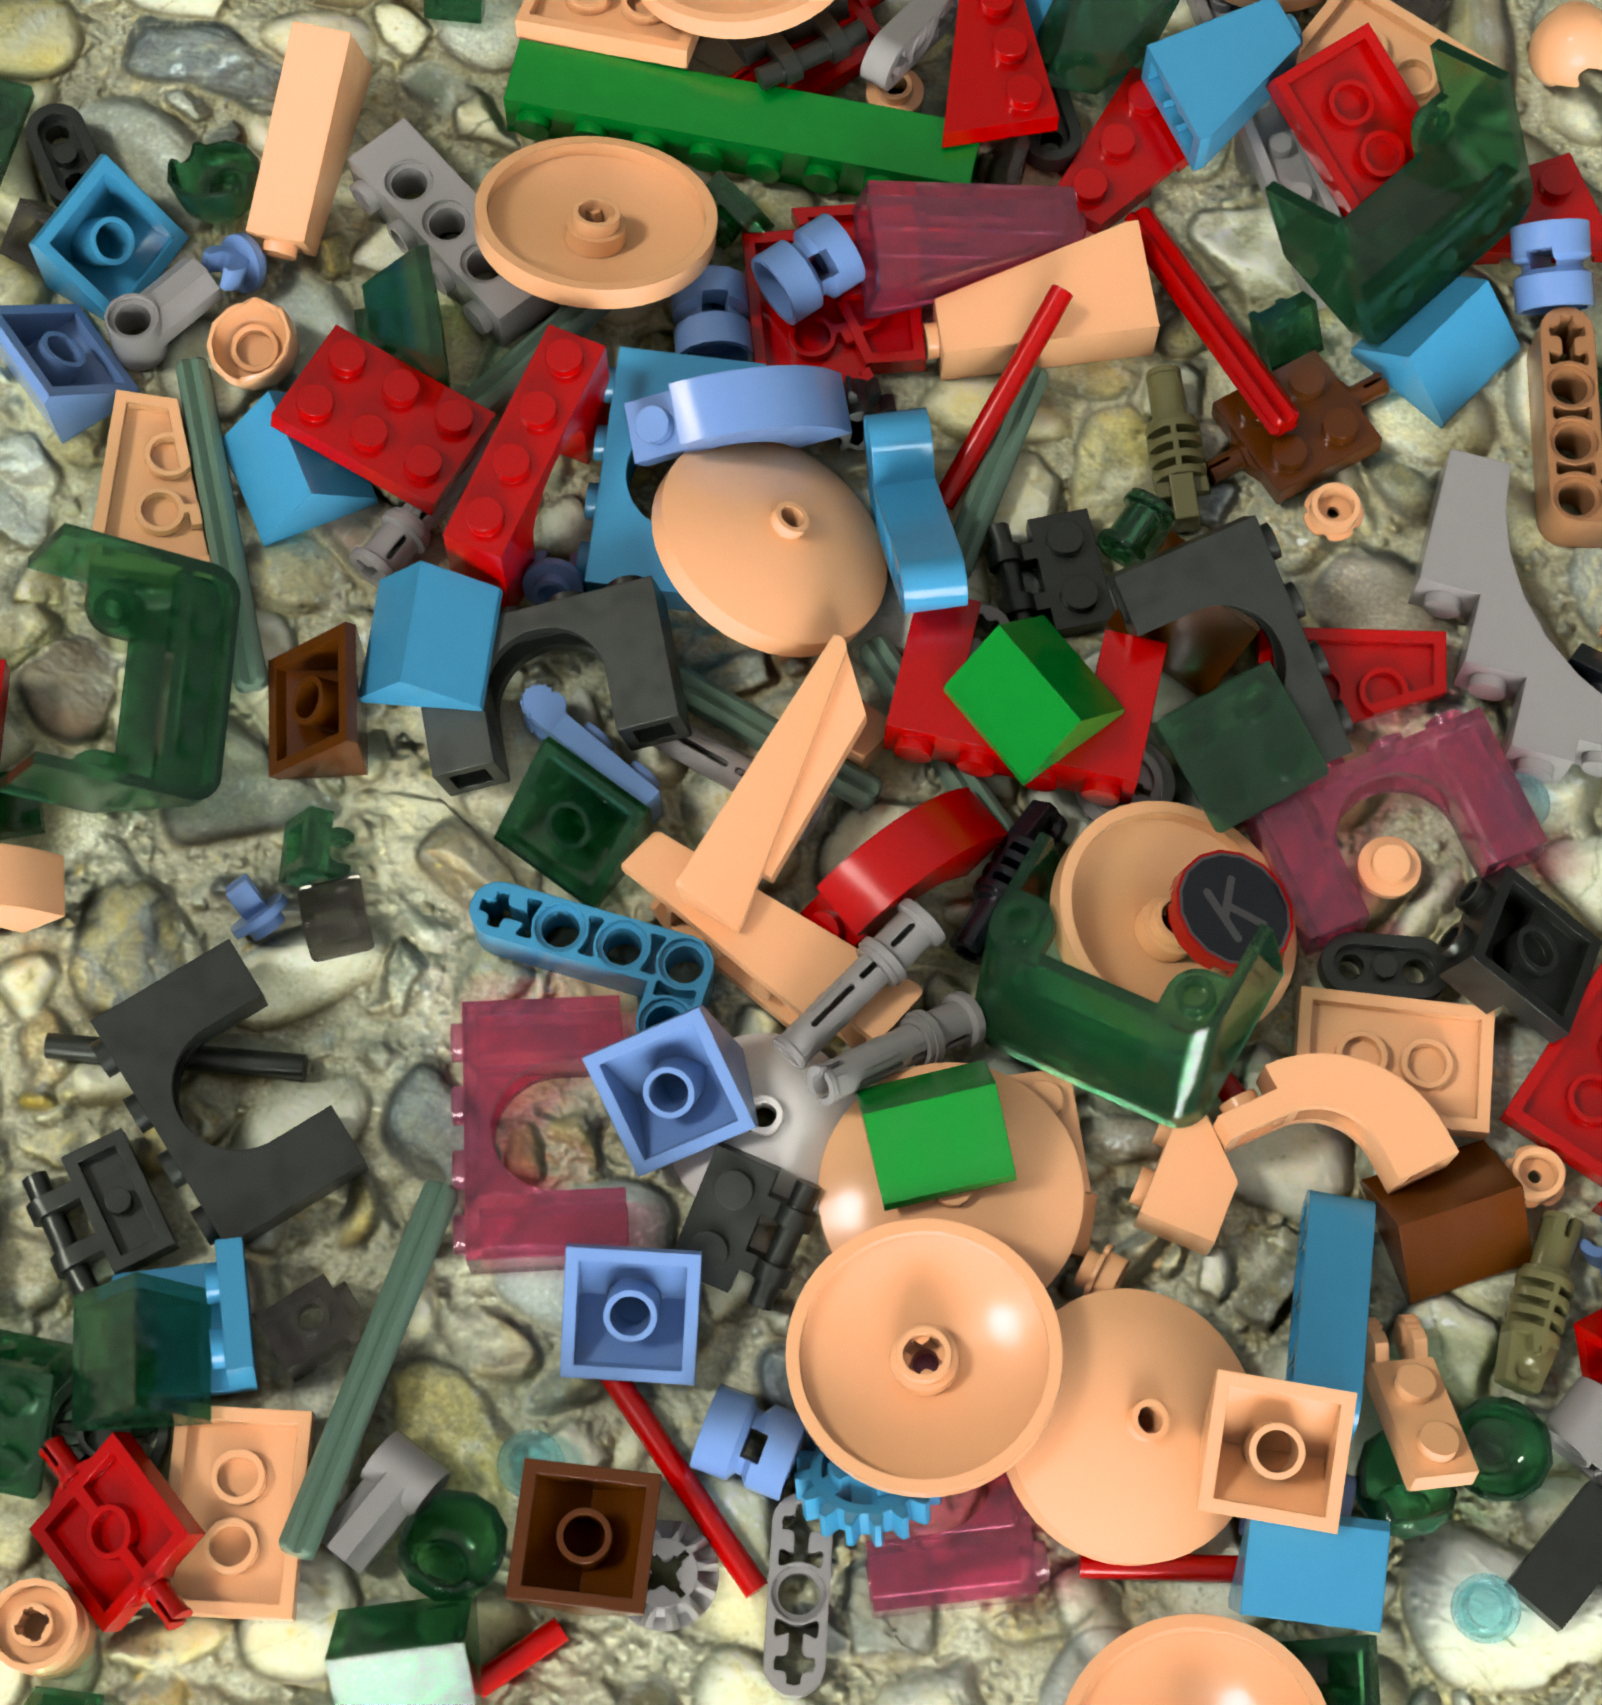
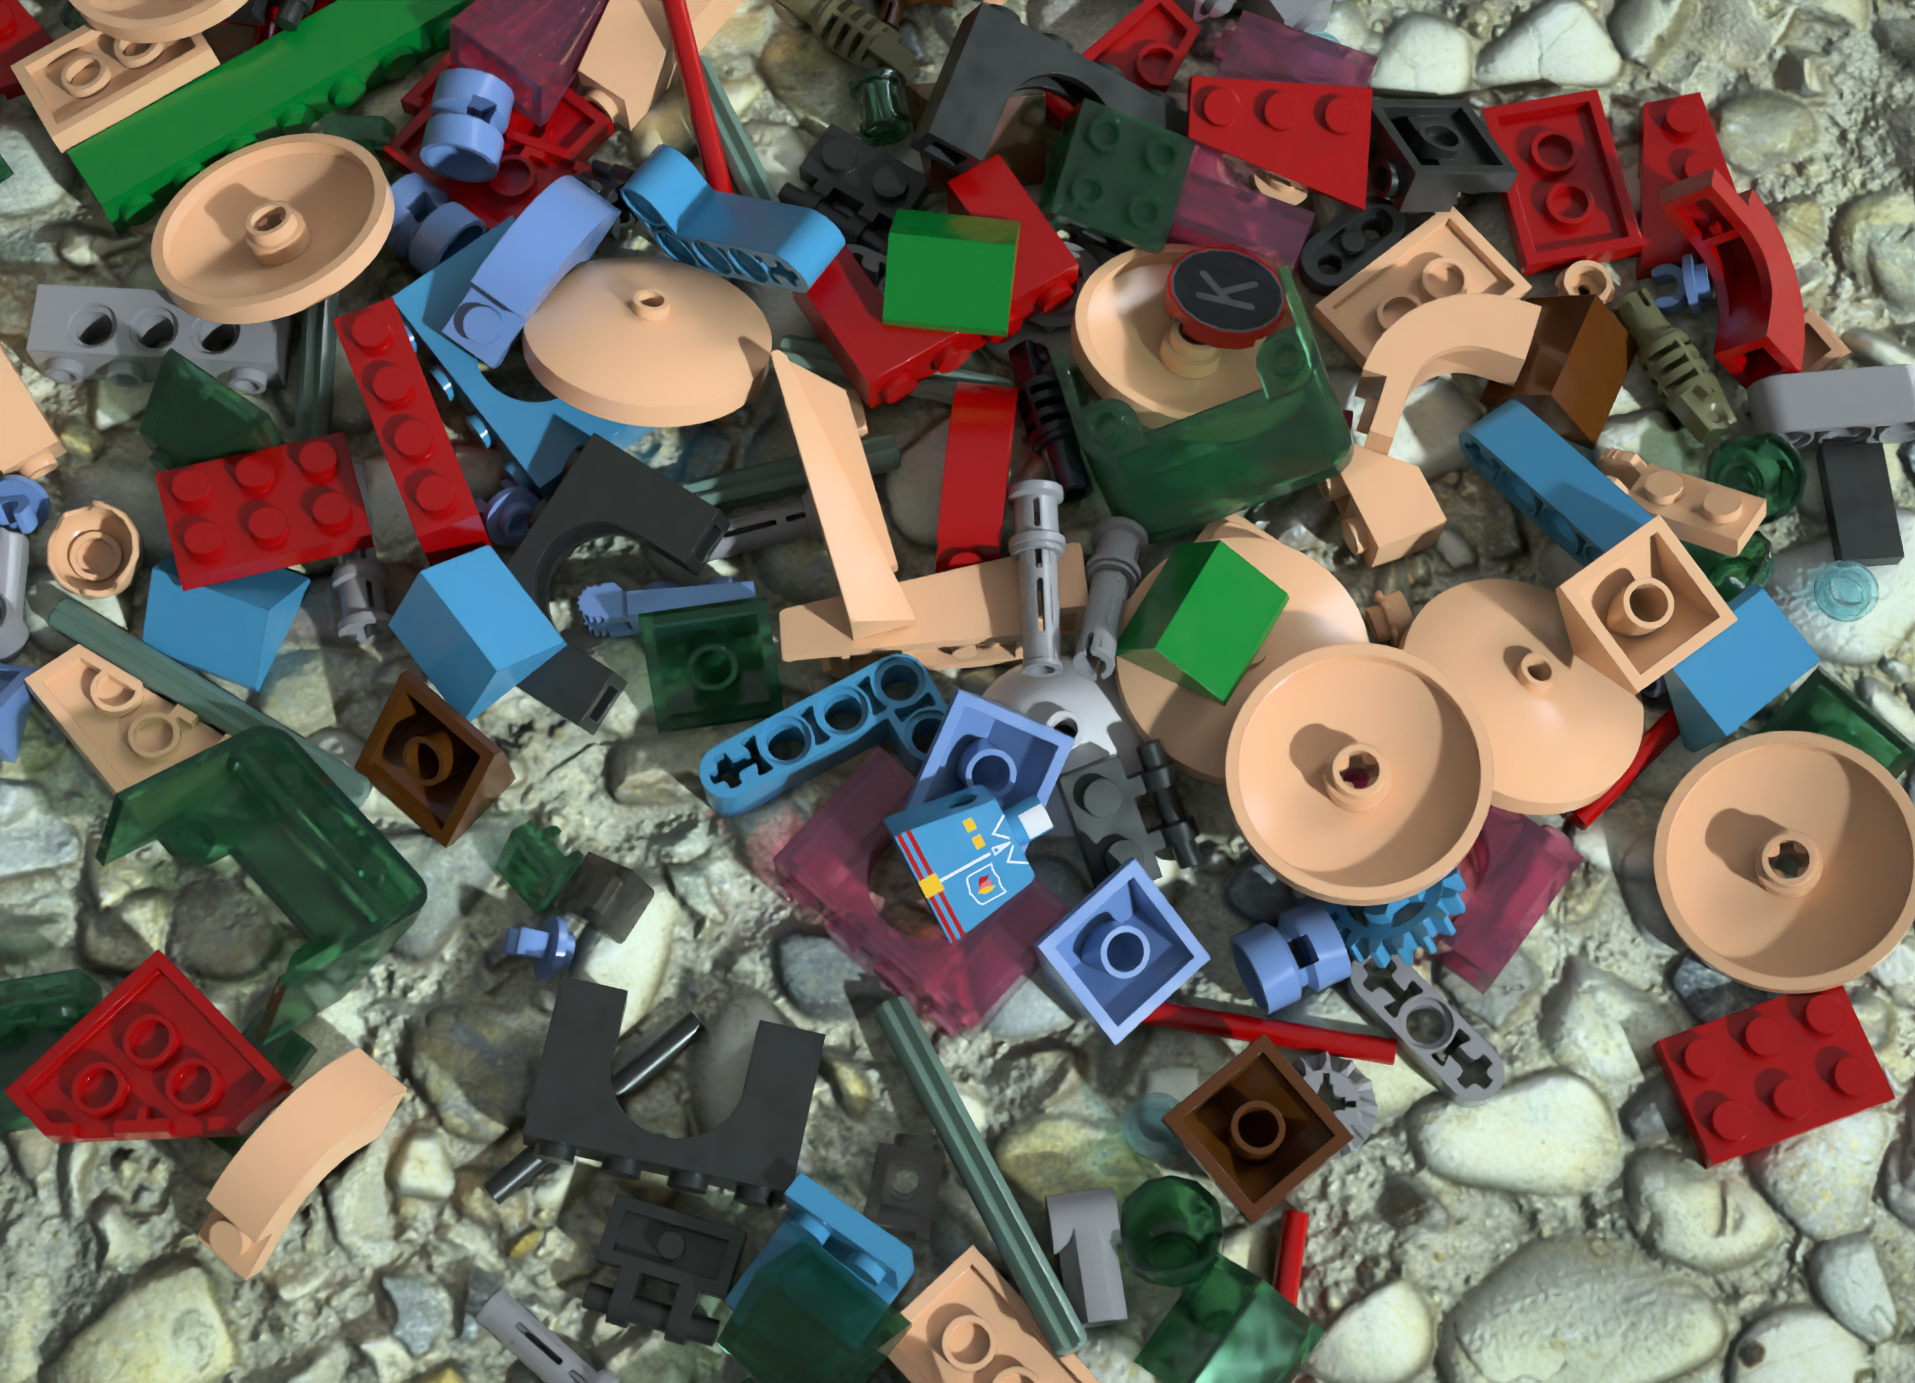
camera: 45 degrees left, 0 degrees up
none -> dark azure torso [883,785,1054,944]
none -> red wing [1185,76,1373,213]

